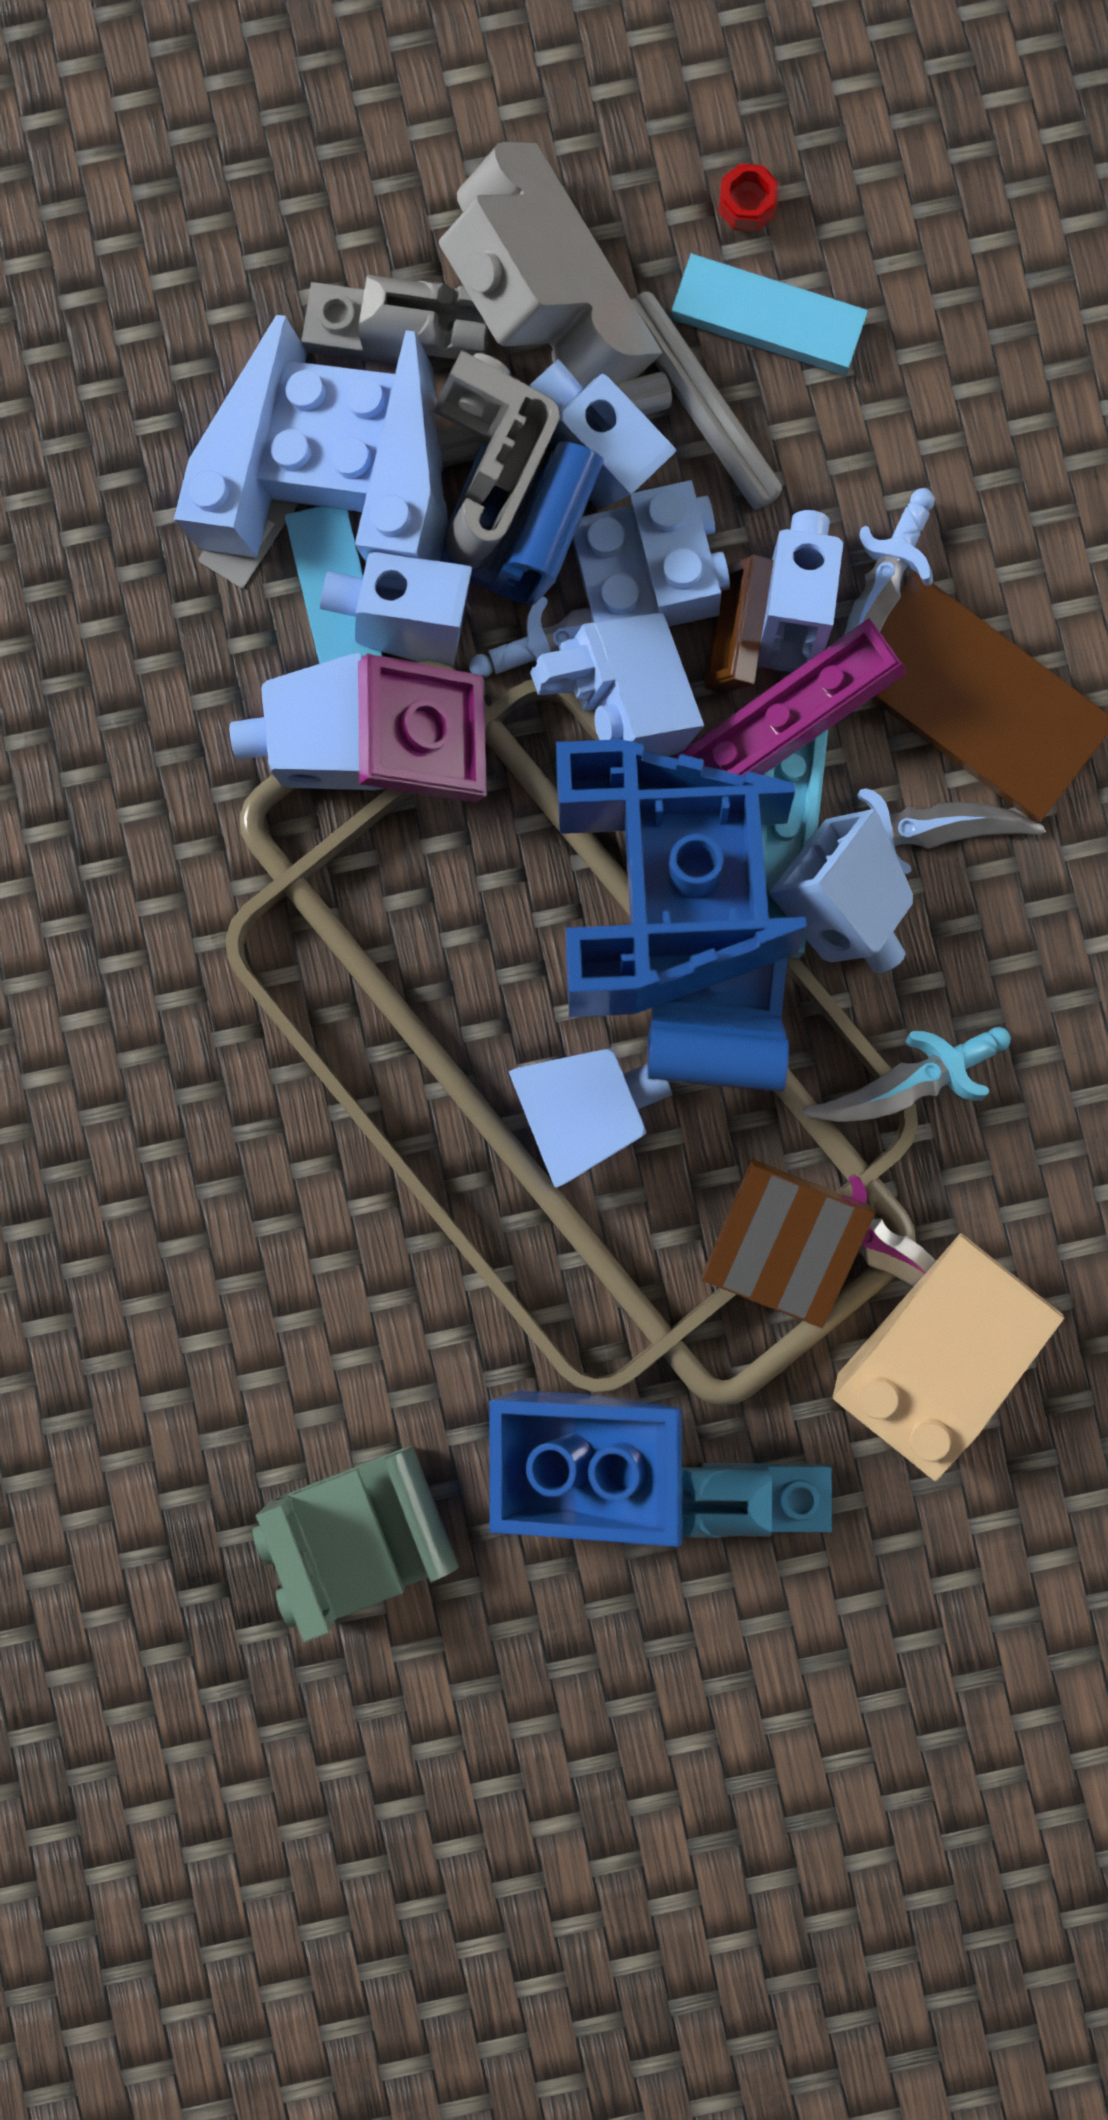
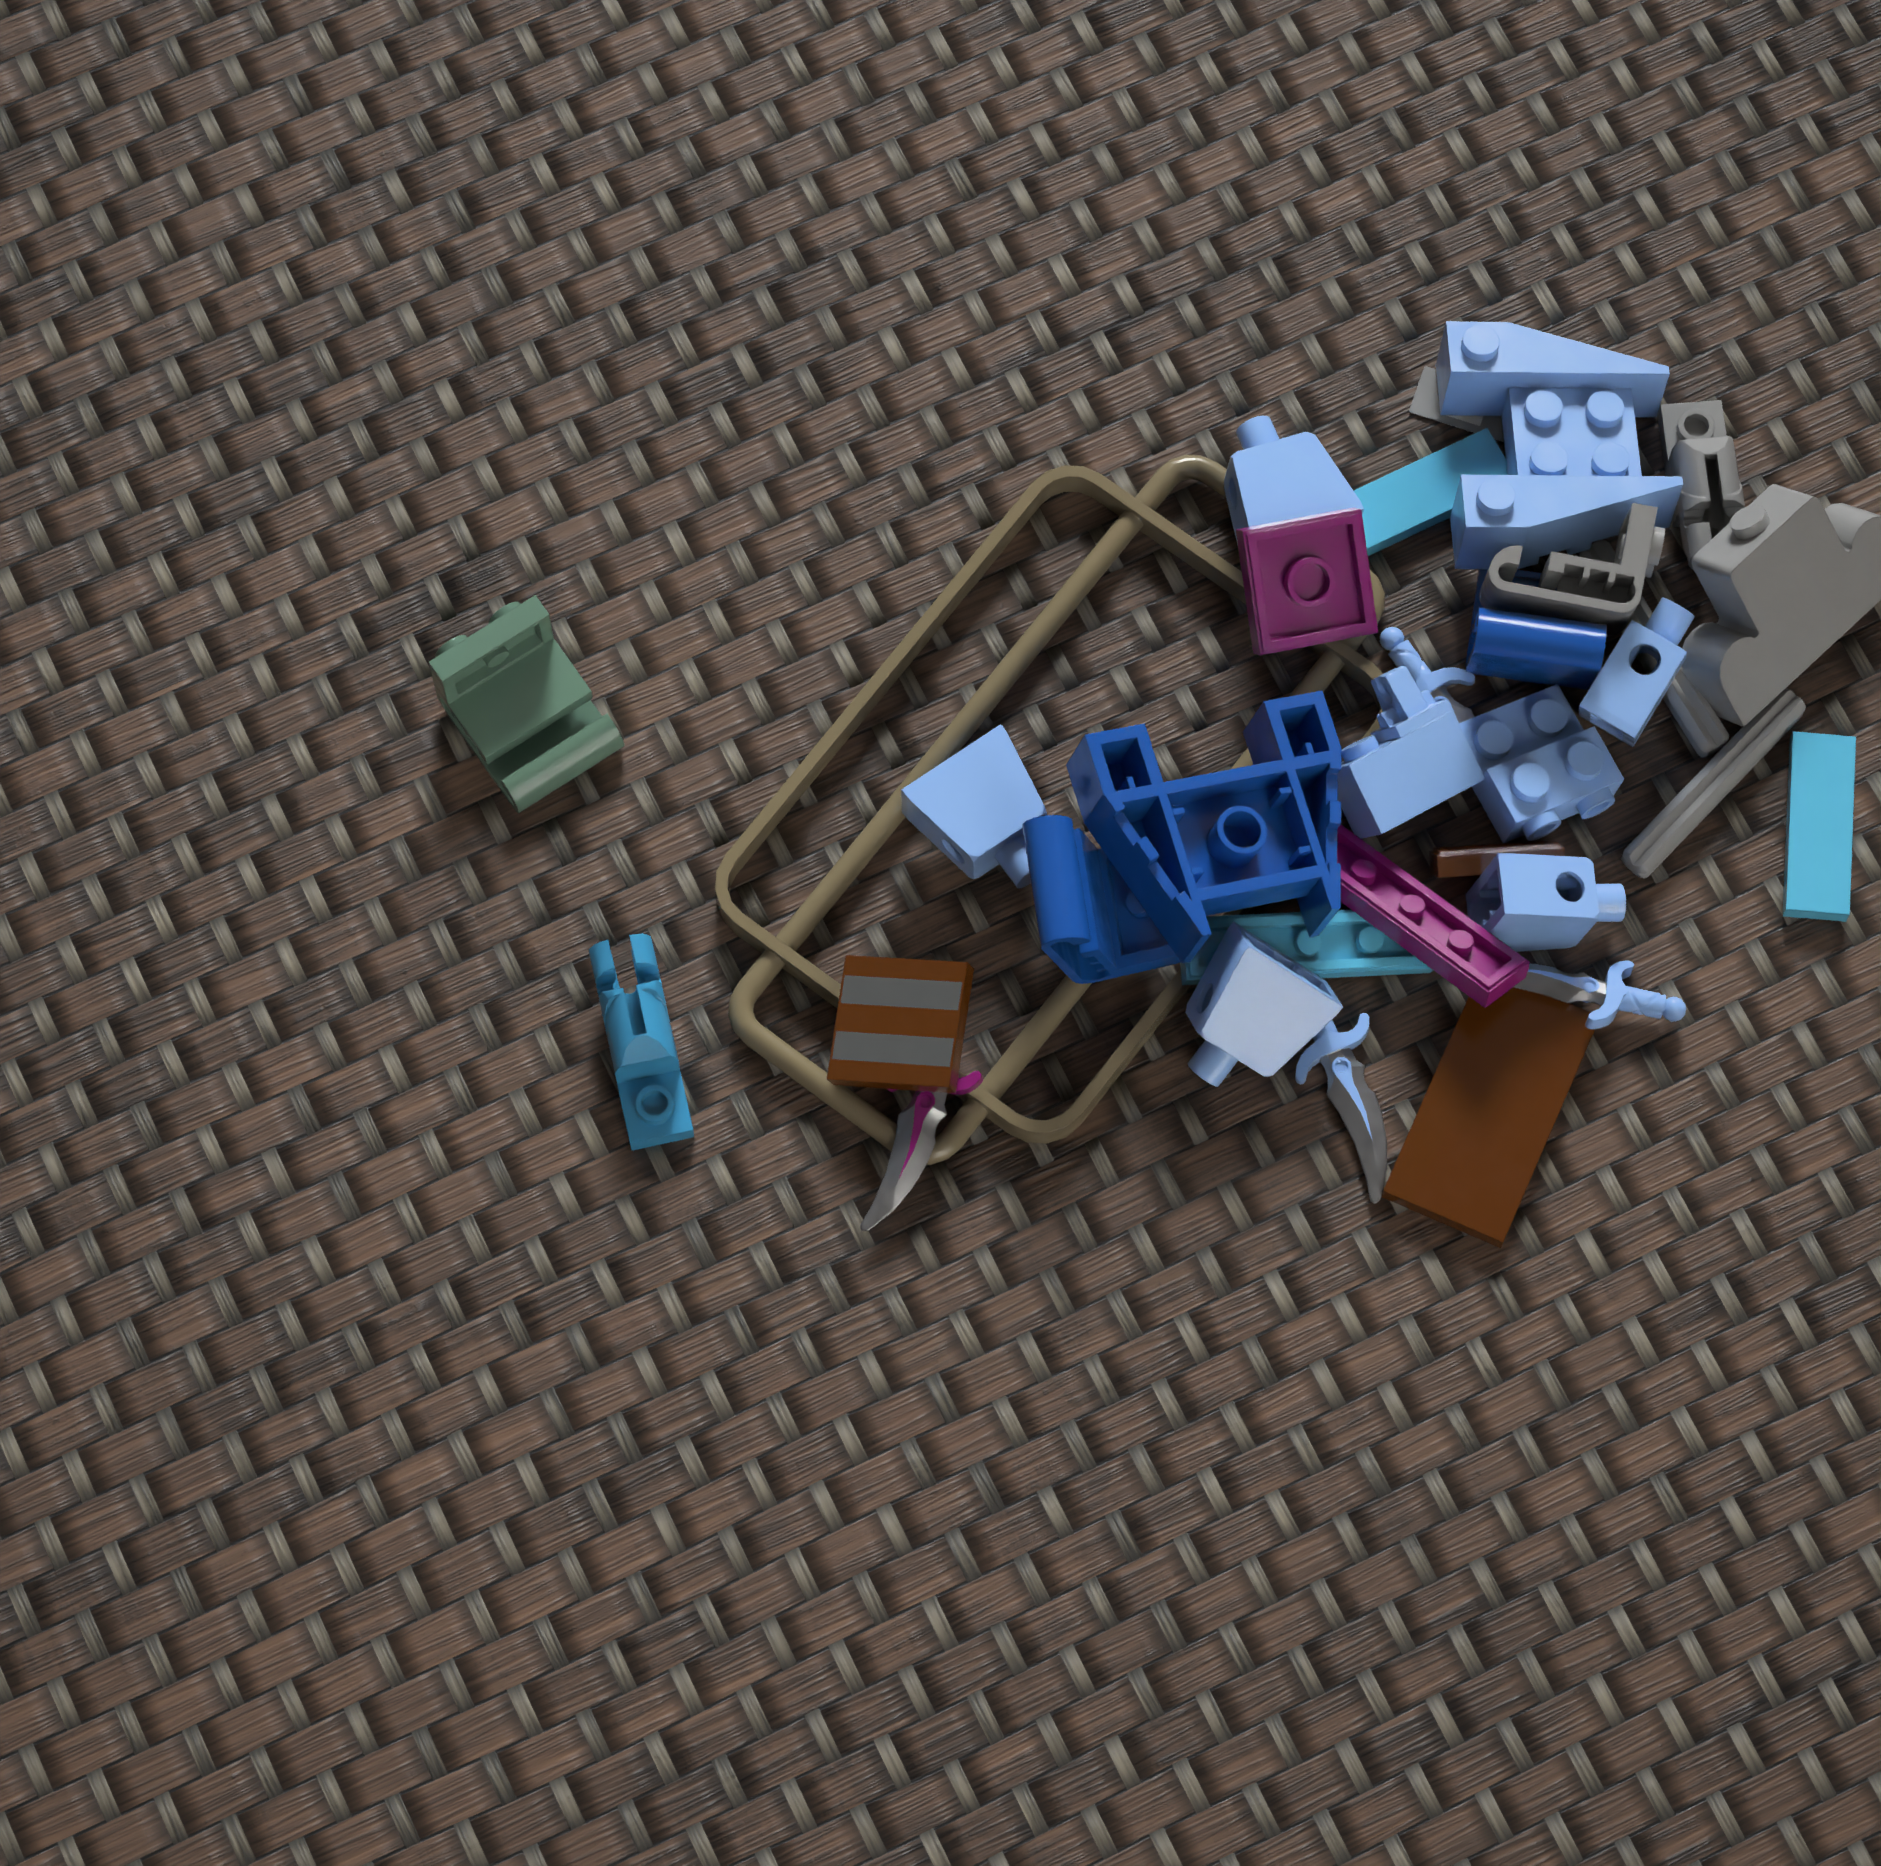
camera: 70 degrees right, 15 degrees down
light blue torso [320,552,472,667] -> none
blue slope [489,1390,682,1547] -> none
piece [801,1027,1011,1122] -> none
tan slope [832,1233,1064,1482] -> none

